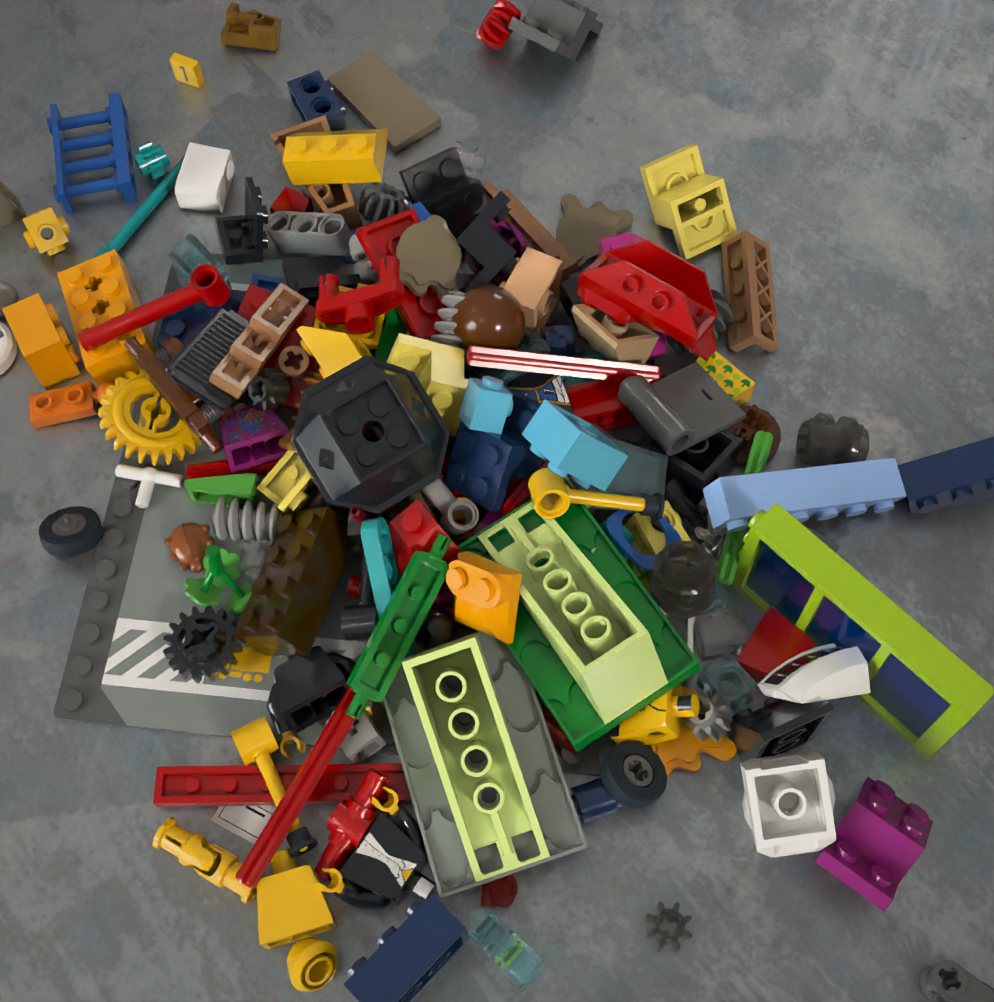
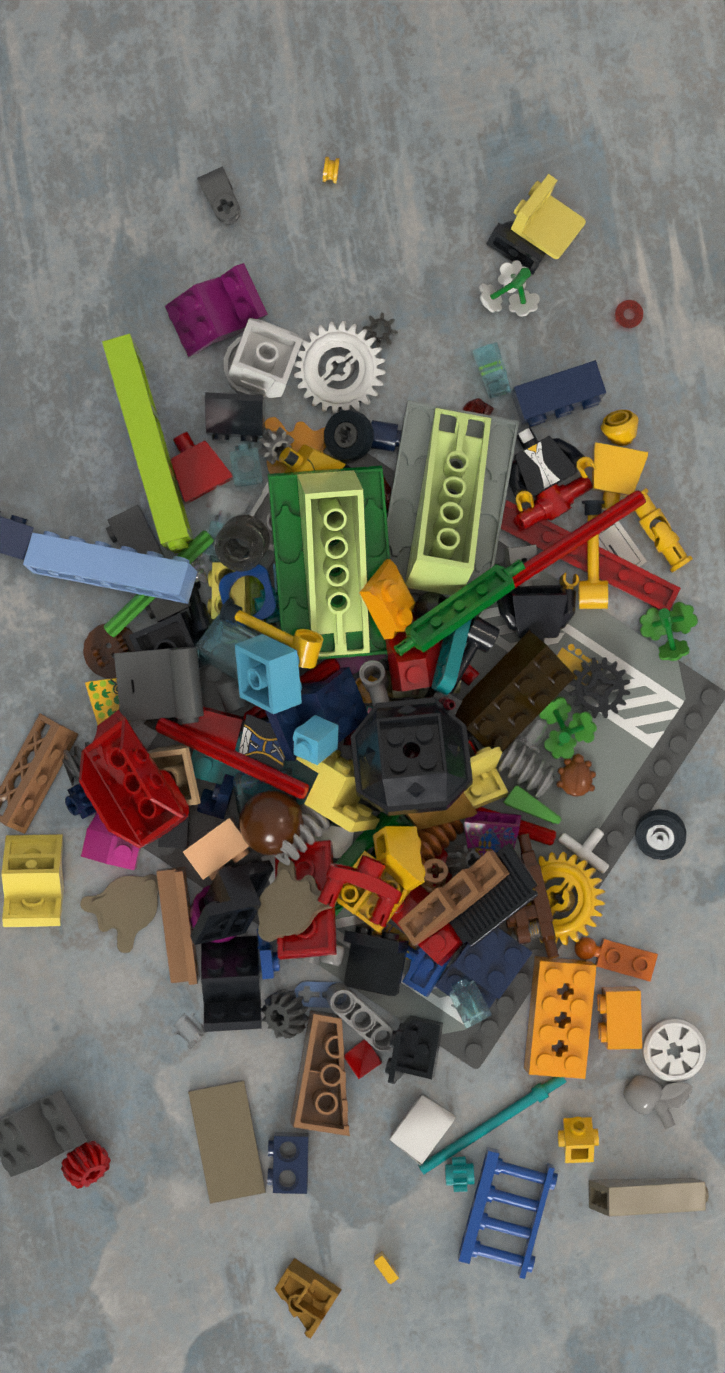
camera: 160 degrees left, 25 degrees up
red piece [78,264,231,352] -> none
yellow slope [282,129,388,185] -> none
white slope [758,643,871,704] -> none
clear smoke piece [796,413,869,467] -> none
none -> white gear [294,321,386,414]
none -> bright green plant [639,602,698,661]

